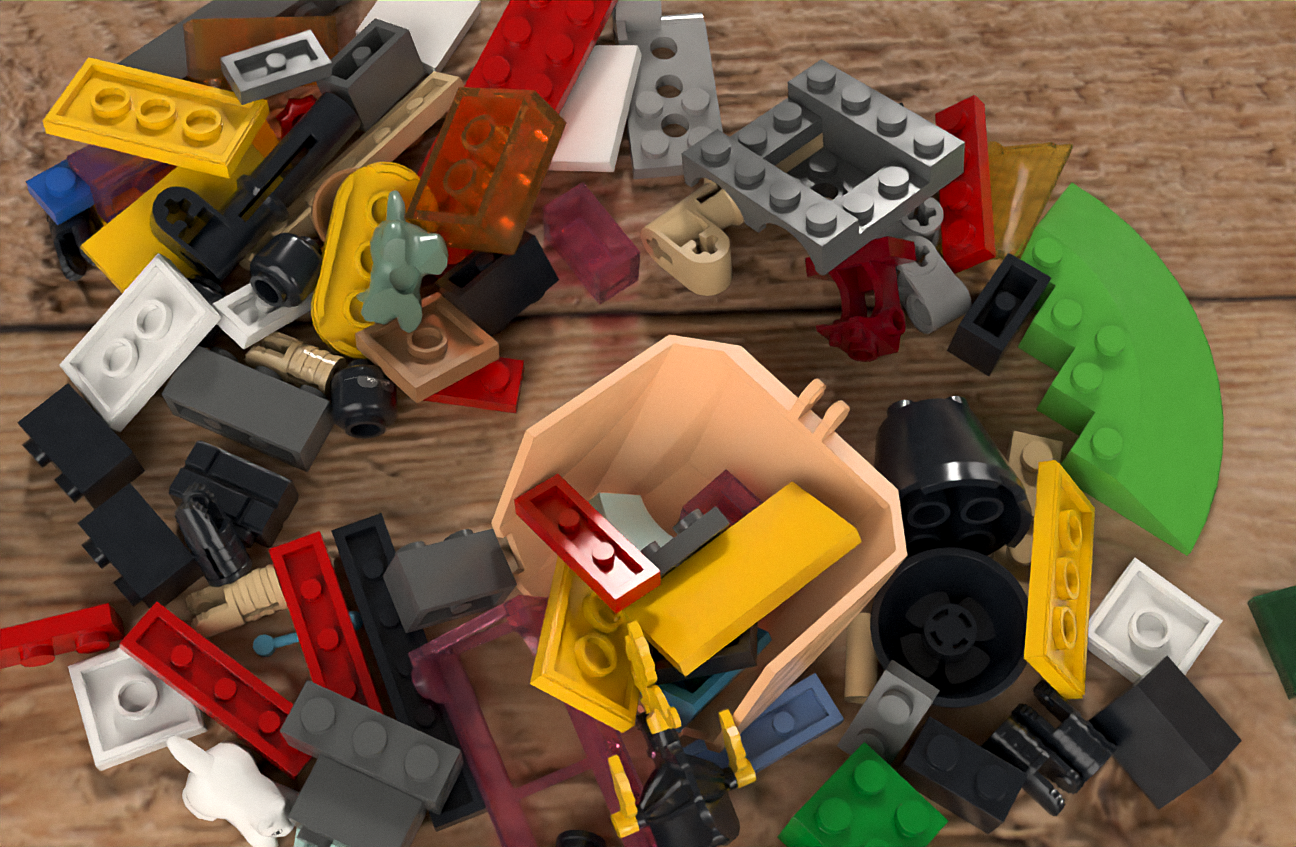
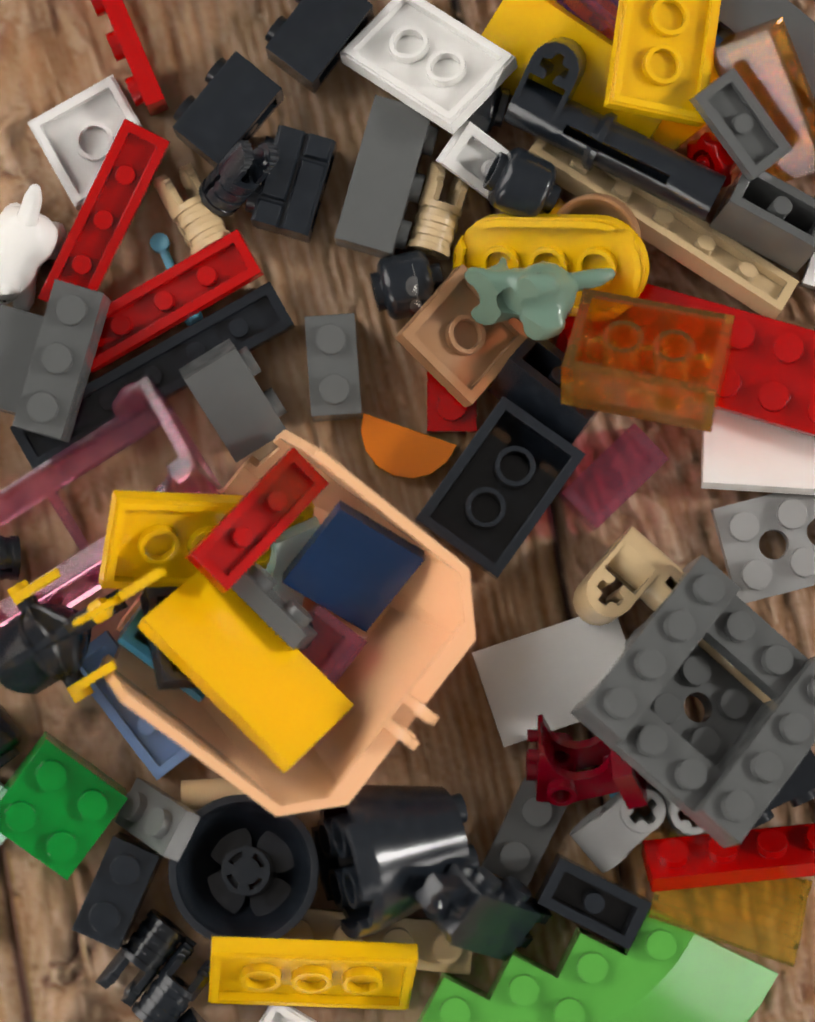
camera: 90 degrees right, 20 degrees up
none -> dark blue tile [282,500,425,632]
none -> dark grey brick [304,313,363,422]
none -> orange tile [361,413,457,479]
none -> black hinge [414,863,552,961]
none -> black brick [415,396,586,579]
none -> white tile [472,617,626,747]
none -> dark grey plate [481,777,567,887]

